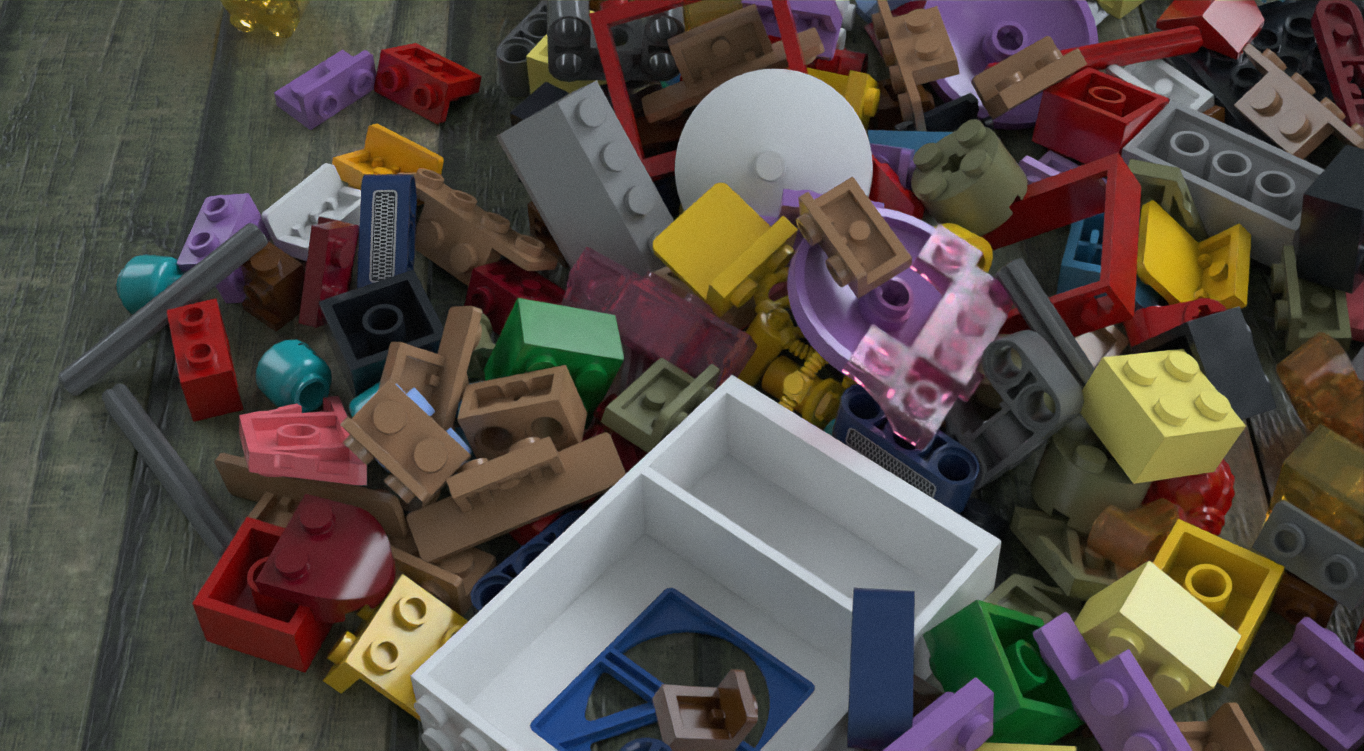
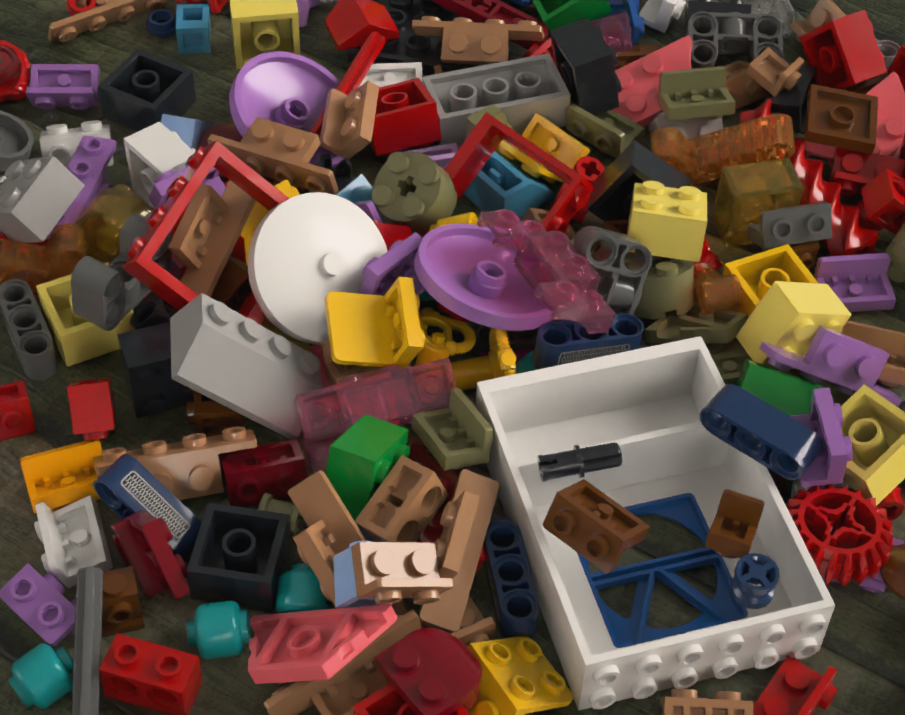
camera: 60 degrees left, 0 degrees up
medium nougat bracket [796,176,912,299] -> none
dark grey axle [996,258,1095,390] -> none
none -> red brick [67,377,117,440]
none -> black axle [537,442,622,482]
none -> reddish brown bracket [543,479,650,574]

